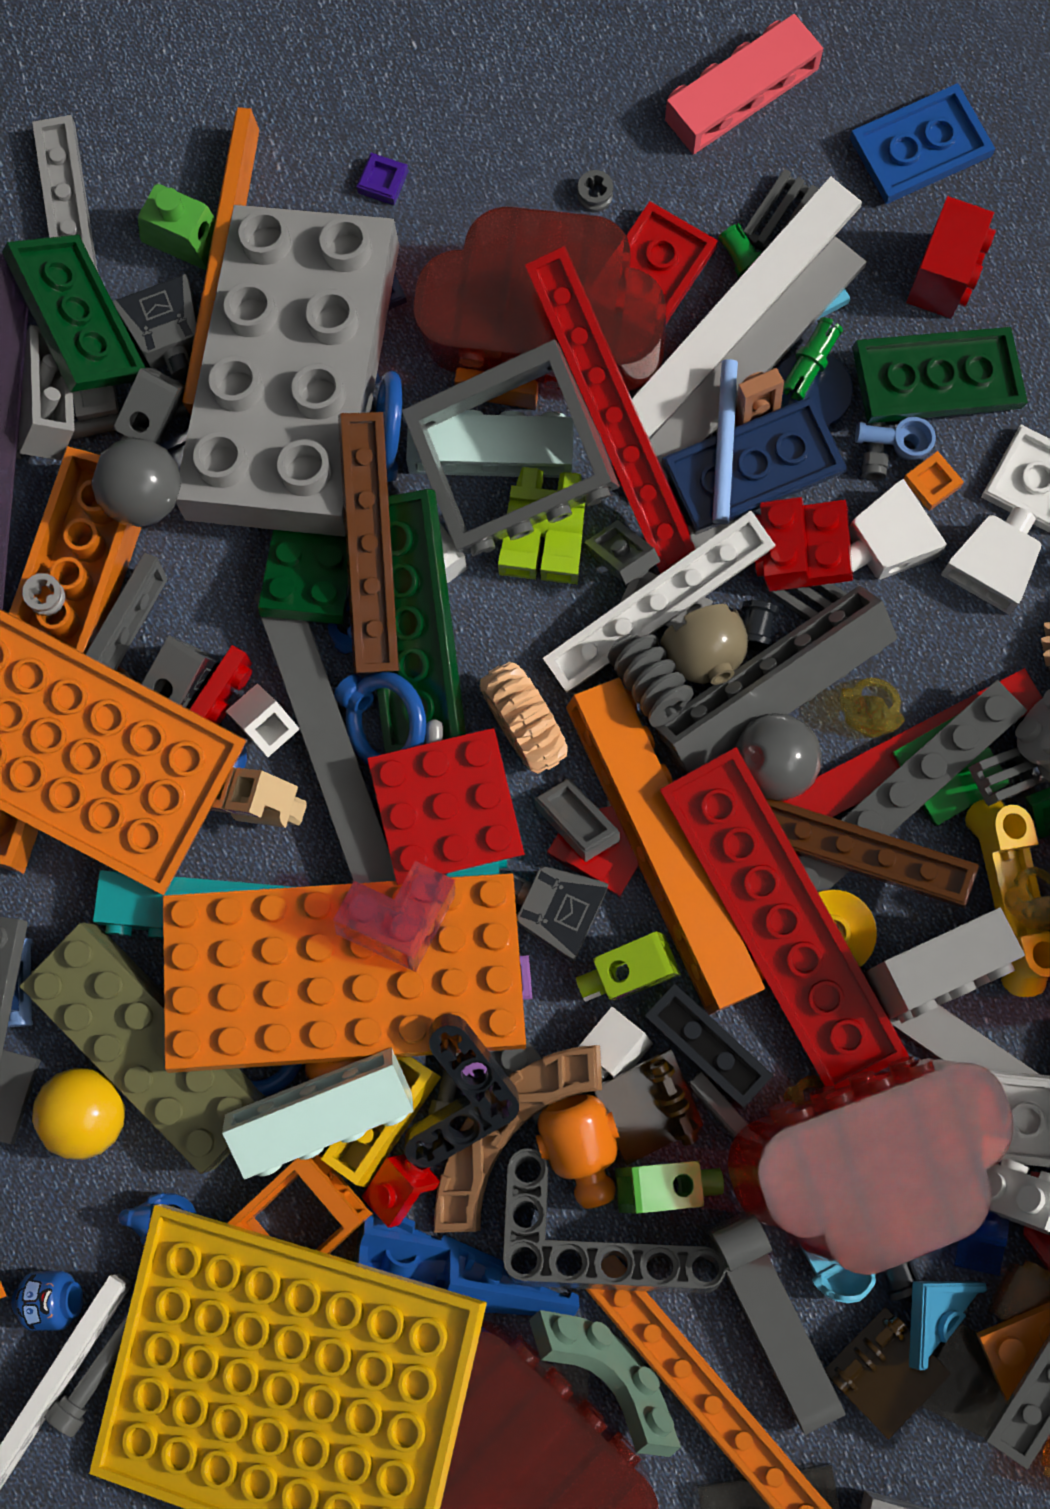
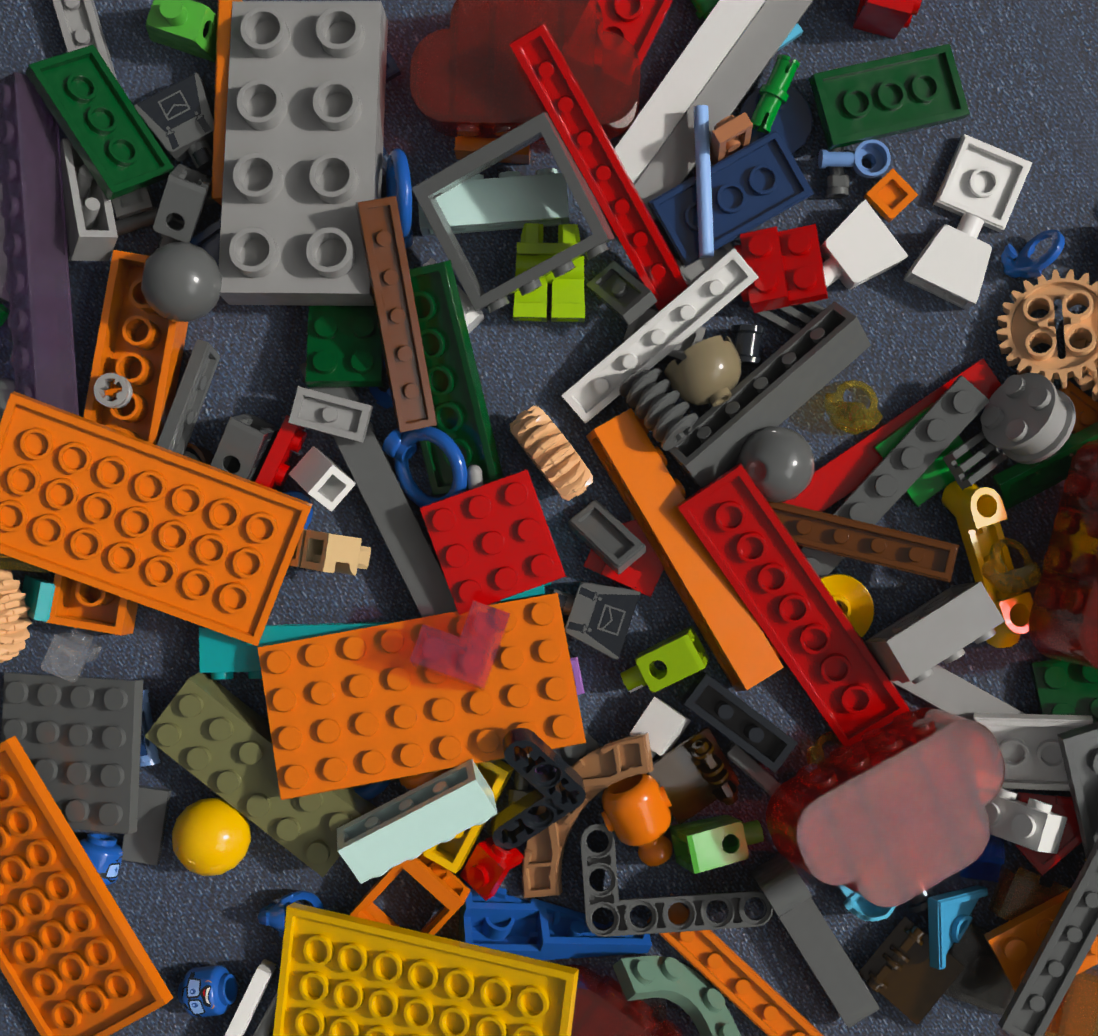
camera: 10 degrees left, 10 degrees up
none -> light grey plate [288,386,373,443]

